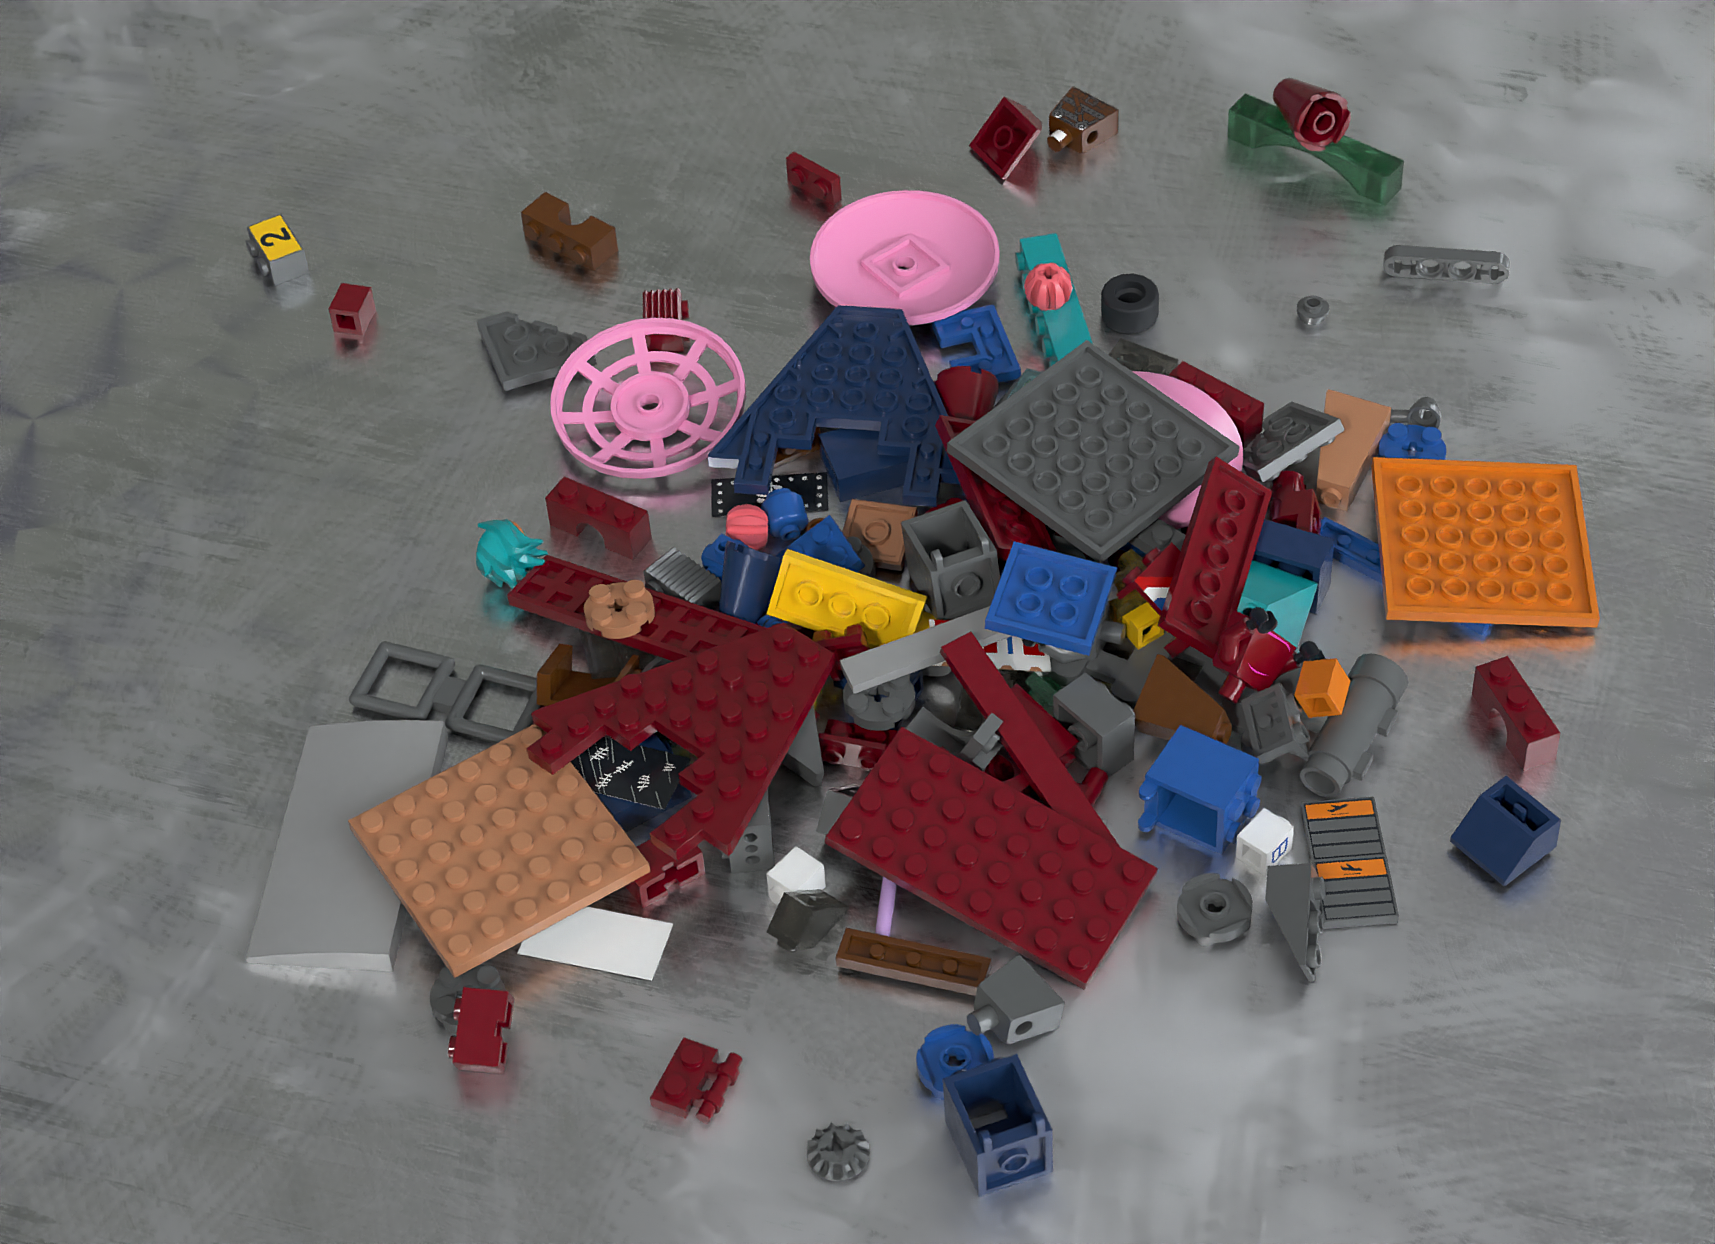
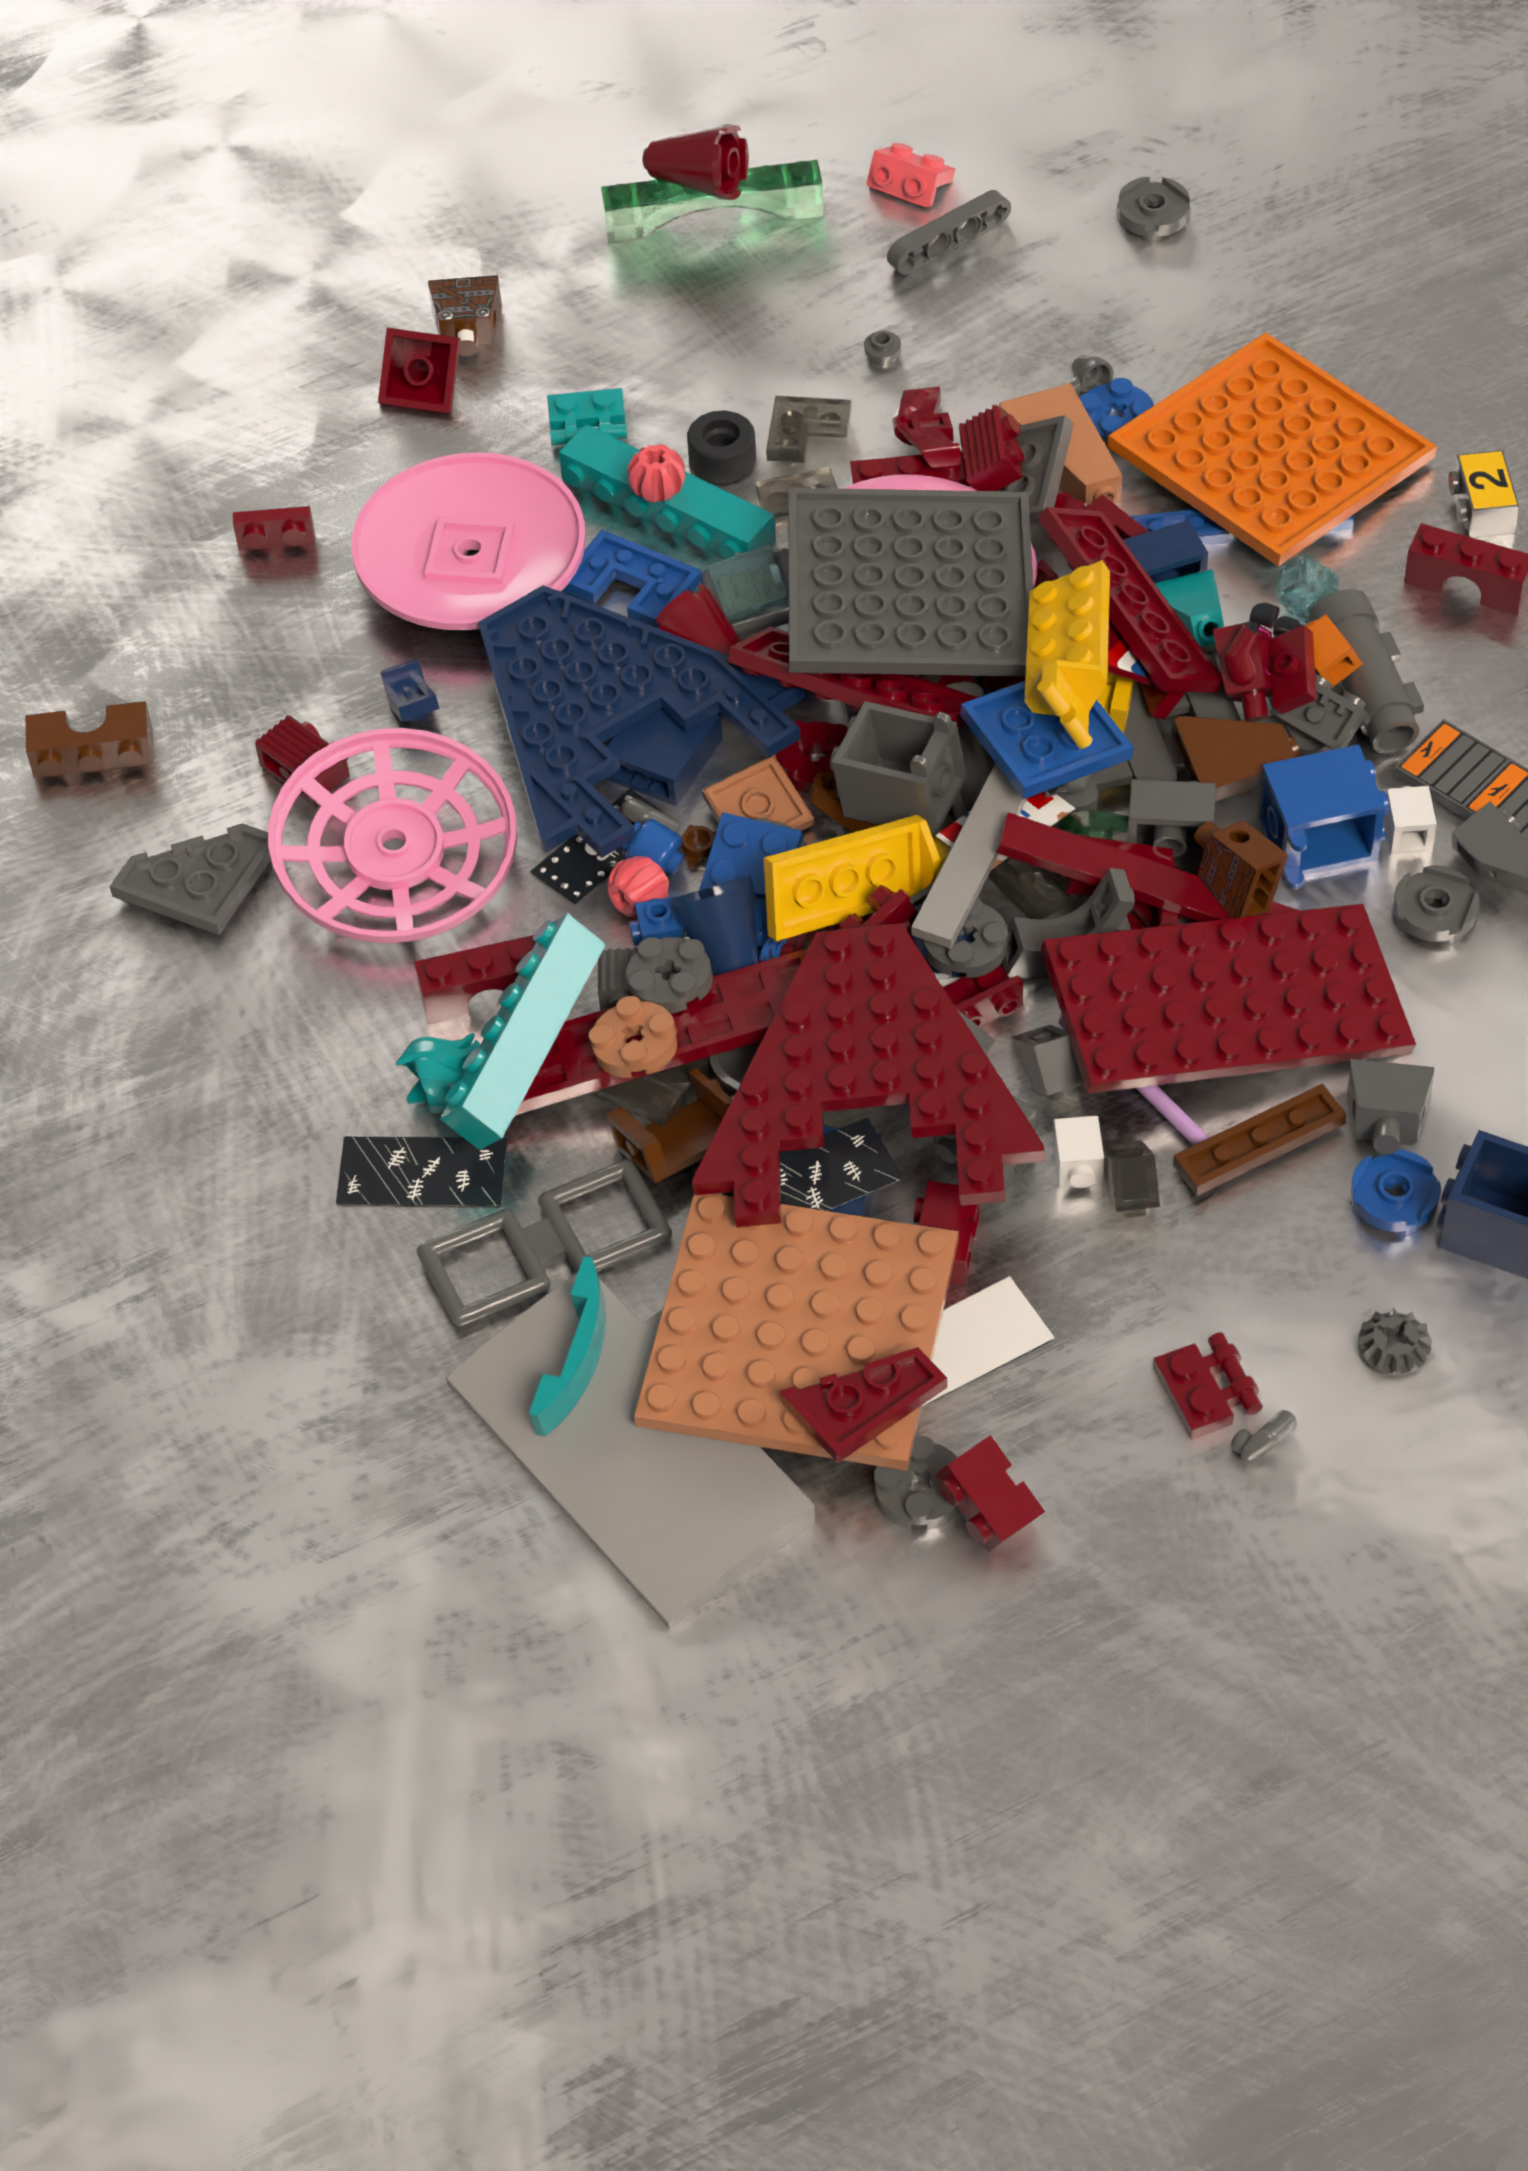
camera: 45 degrees left, 5 degrees up
none -> black sticker [336,1136,507,1206]
none -> dark blue bracket [380,659,440,722]
none -> brick [440,913,606,1150]
none -> teal slope [529,1256,606,1437]
none -> teal plate [547,388,627,446]
none -> dark grey arm [619,798,679,832]
none -> dark grey plate [626,937,713,1014]
none -> clear smoke plate [766,395,851,463]
none -> dark red wing [779,1347,947,1463]
none -> coral bracket [866,143,956,208]
none -> dark red plate [892,386,961,468]
none -> dark red brick [959,405,1025,491]
none -> yellow hinge [1024,560,1110,749]
none -> dark grey plate [1117,177,1190,243]
none -> reddish brown torso [1194,821,1288,918]
none -> dark grey arm [1231,1410,1297,1461]
none -> dark red plate [1269,625,1317,714]
none -> clear light blue brick [1276,553,1339,624]
none -> brick [1448,450,1519,538]

